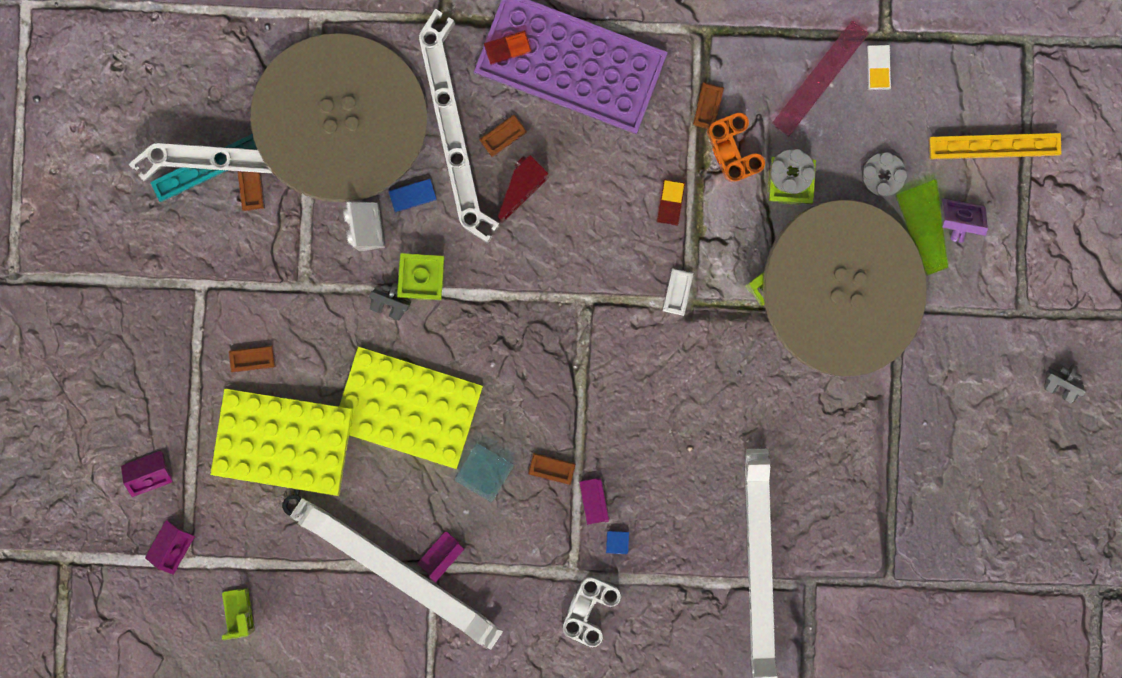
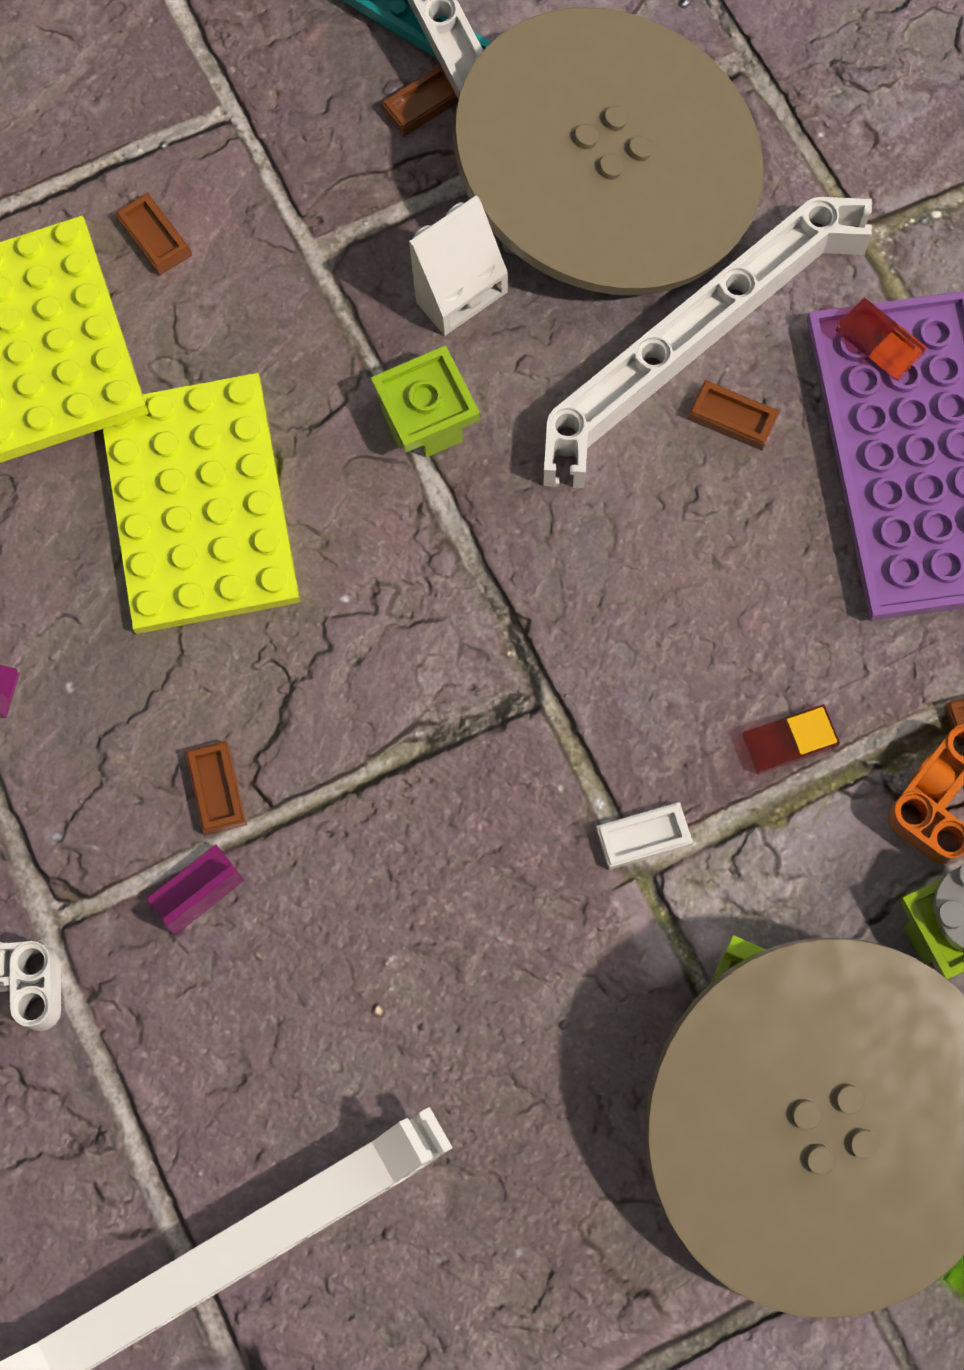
camera: 70 degrees right, 15 degrees down
dark grey hips [369,282,411,321] -> none
blue tile [388,179,437,213] -> none
clear light blue plate [455,443,514,503] -> none
dark red slope [498,155,549,223] -> none
blue tile [606,531,629,554] -> none

